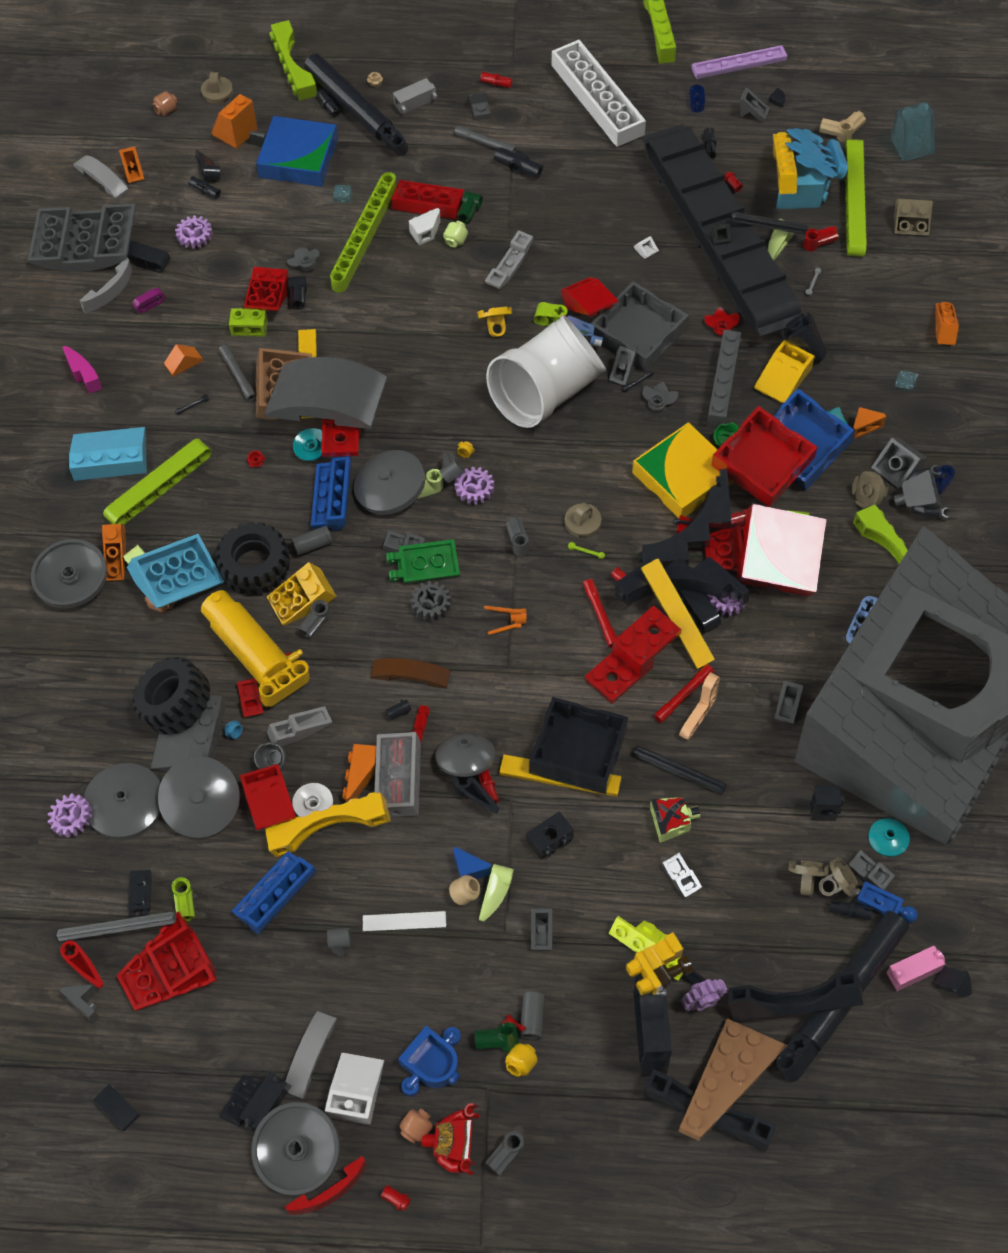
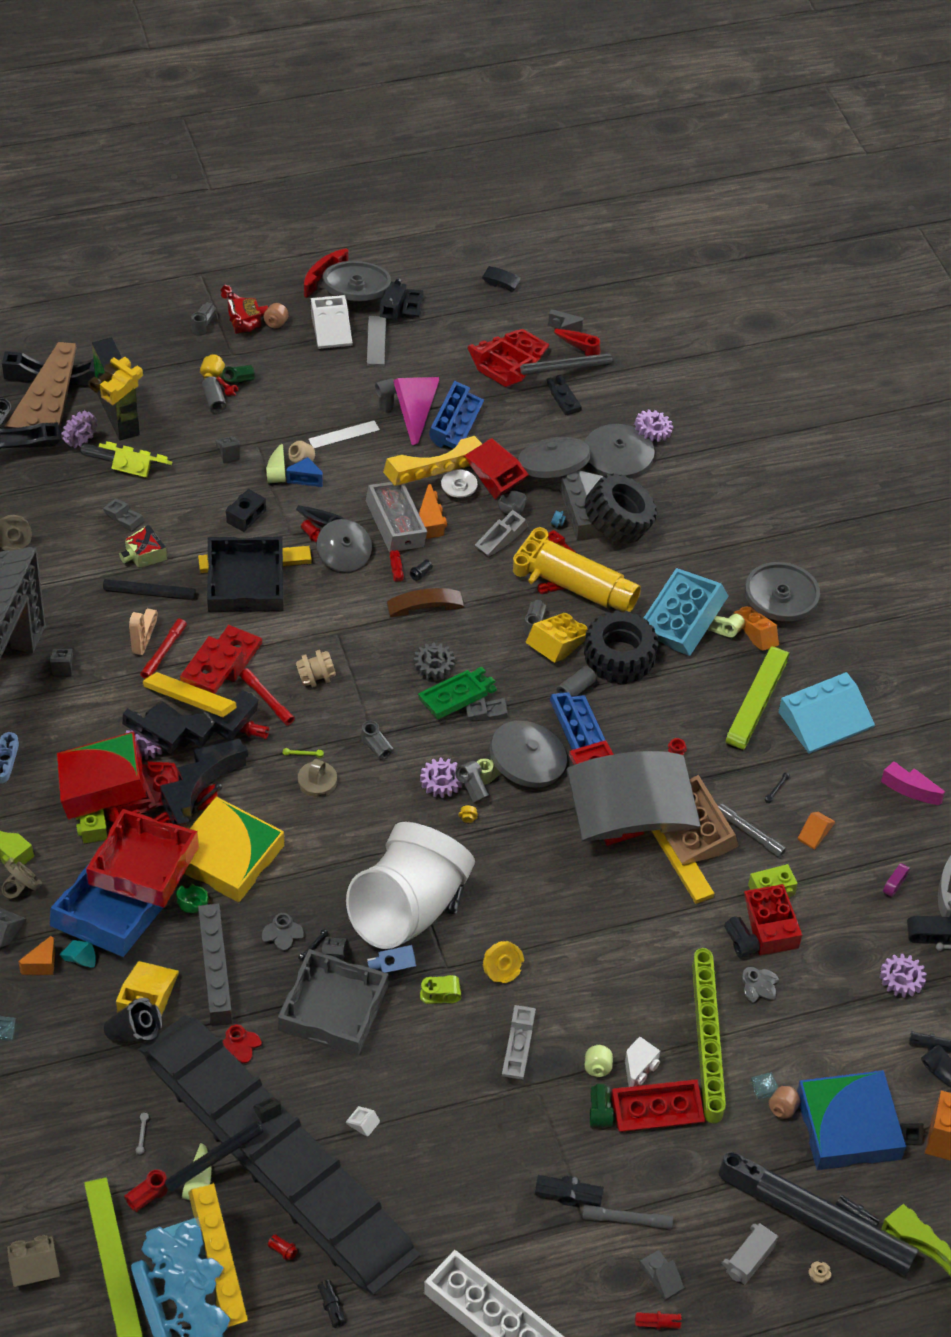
camera: 155 degrees right, 10 degrees down
lime piece [172,877,195,921] -> none
red pin [381,1185,411,1211] -> none
blue piece [398,1026,461,1097] -> none
orange plant [484,606,527,635] -> none
red slope [561,277,618,316] -> none
none -> tan piece [296,650,336,688]
none -> dark pink tile [393,377,439,445]
none -> nougat head [768,1086,801,1119]

